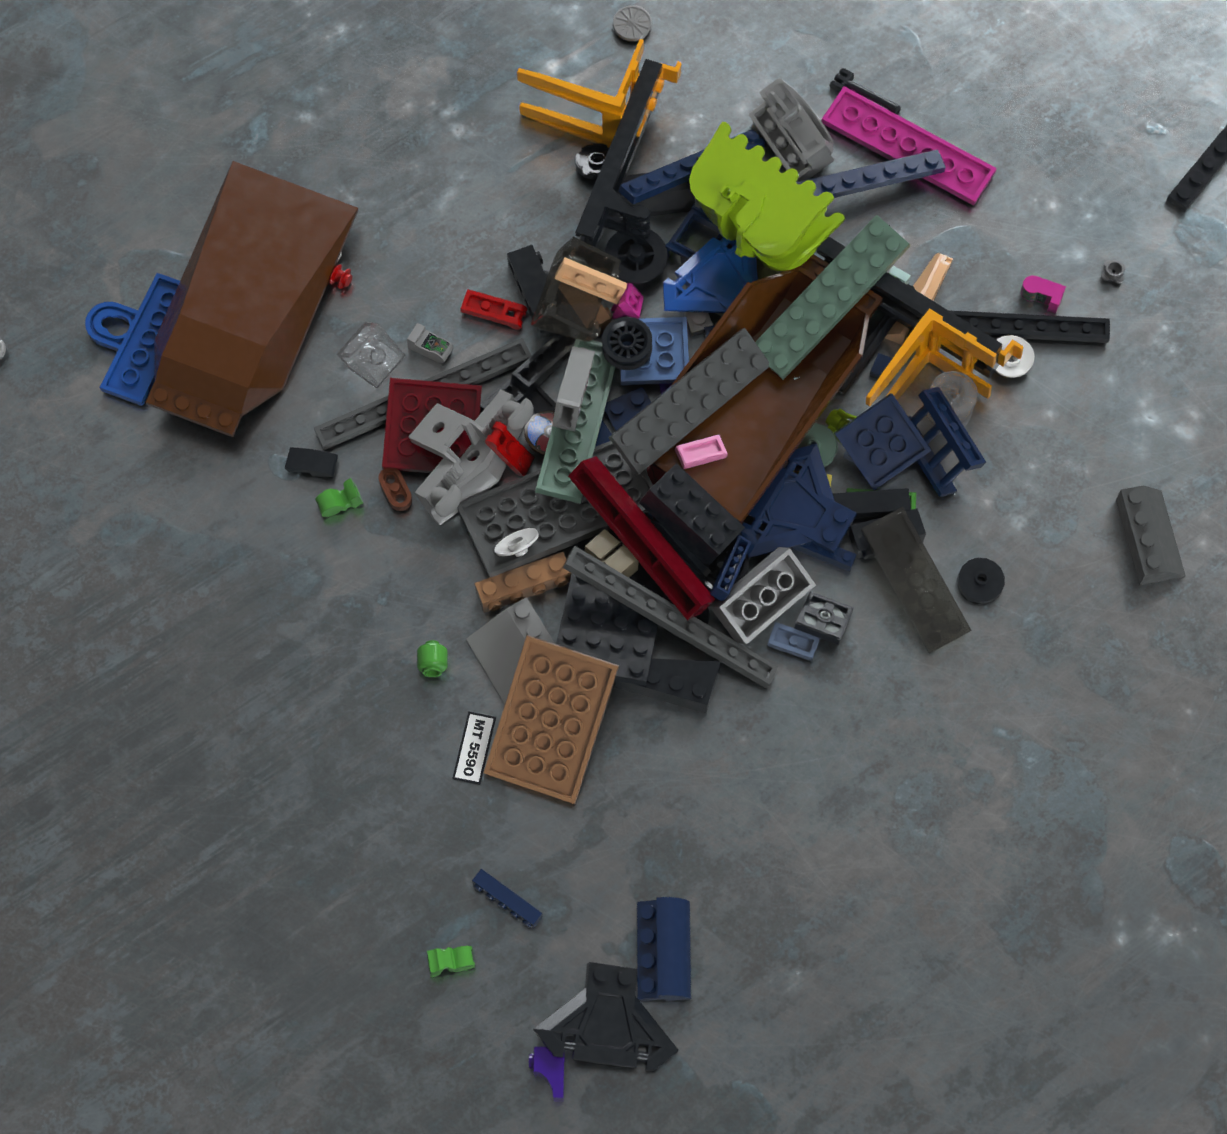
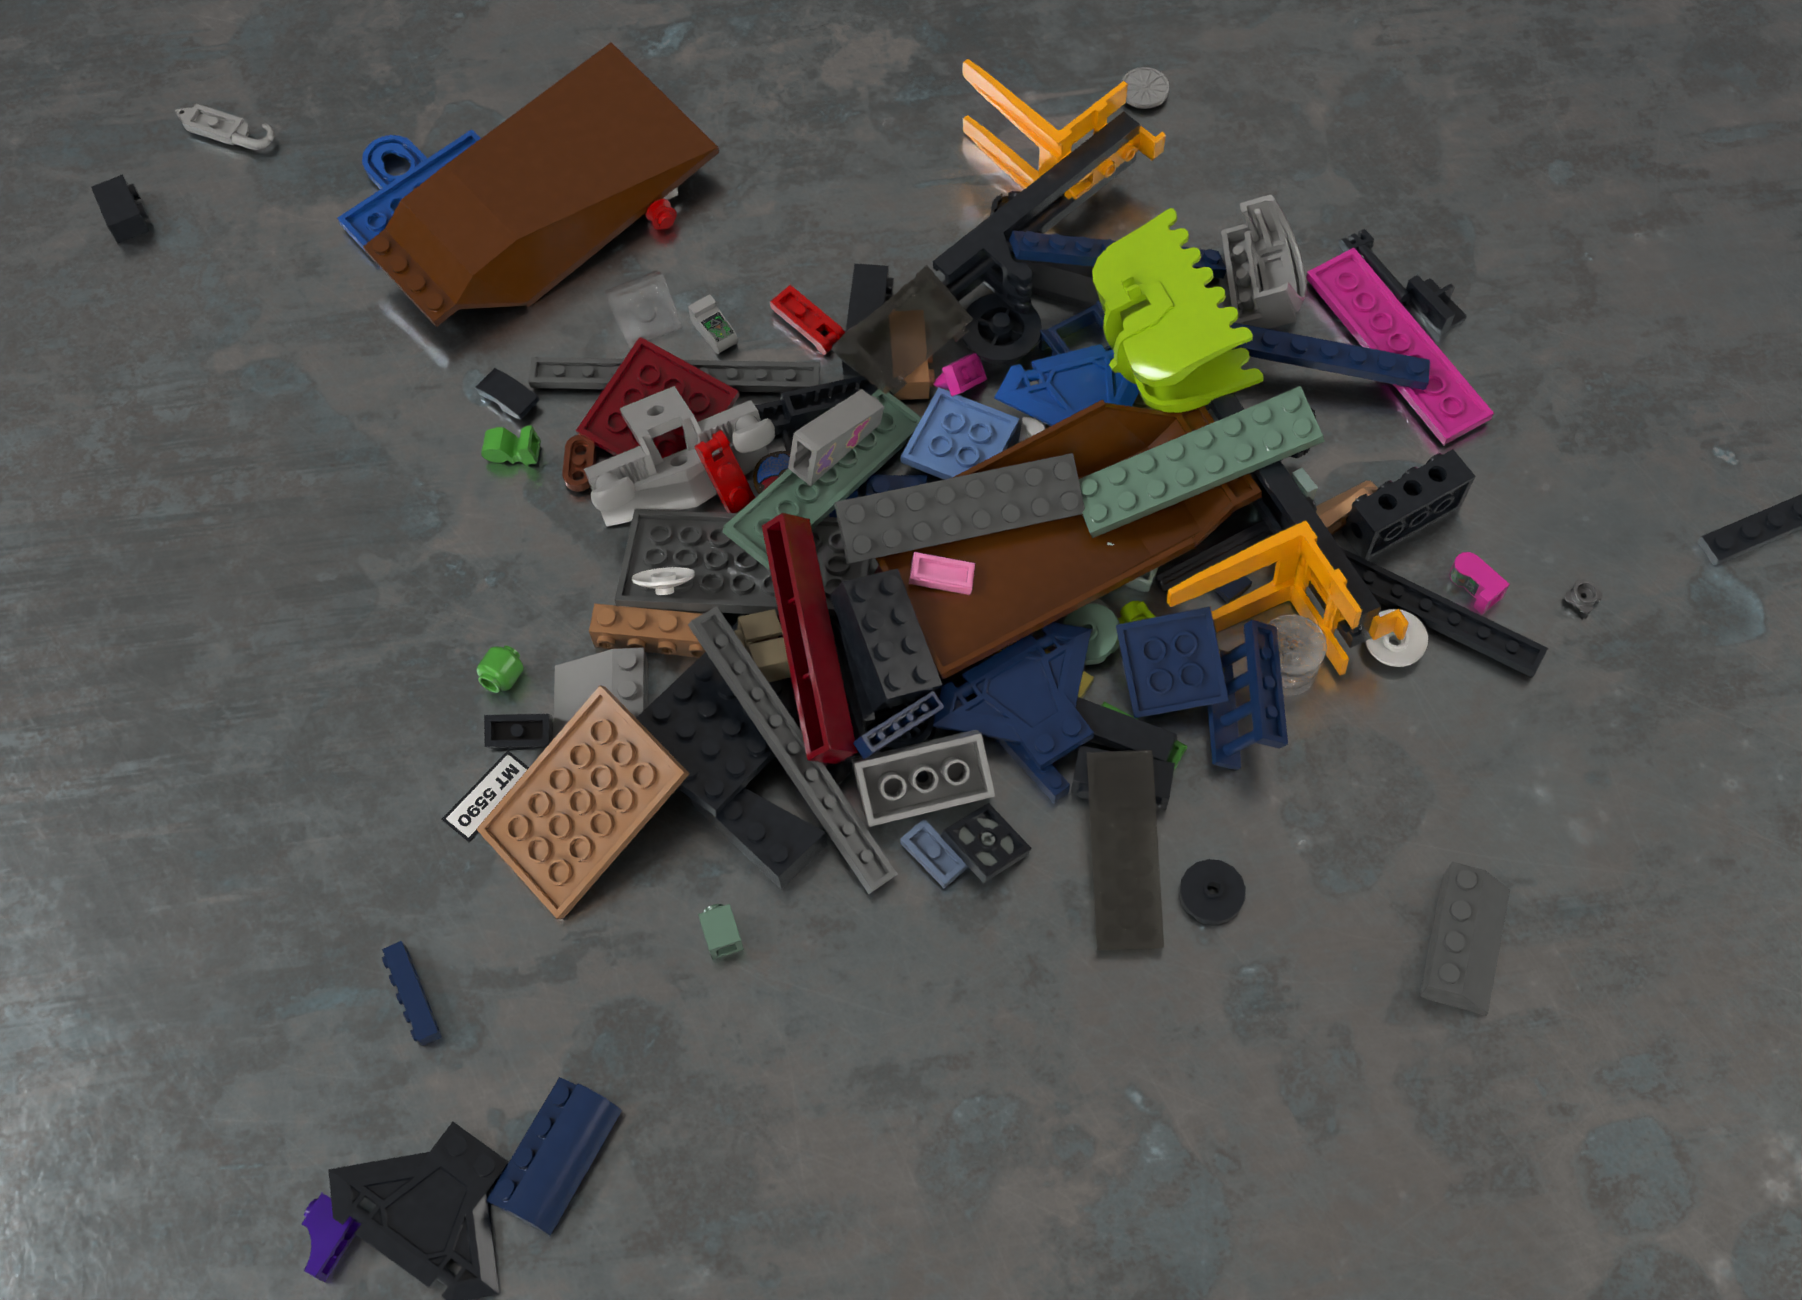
camera: 30 degrees right, 5 degrees down
bright green leg [427,946,475,978] -> none
light nougat plate [555,257,627,304] -> none
black wheel [602,317,652,370] -> none
none -> black brick [484,714,553,749]
none -> sand green brick [698,904,744,960]
none -> black brick [1342,449,1476,560]
none -> black panel [1406,275,1467,336]

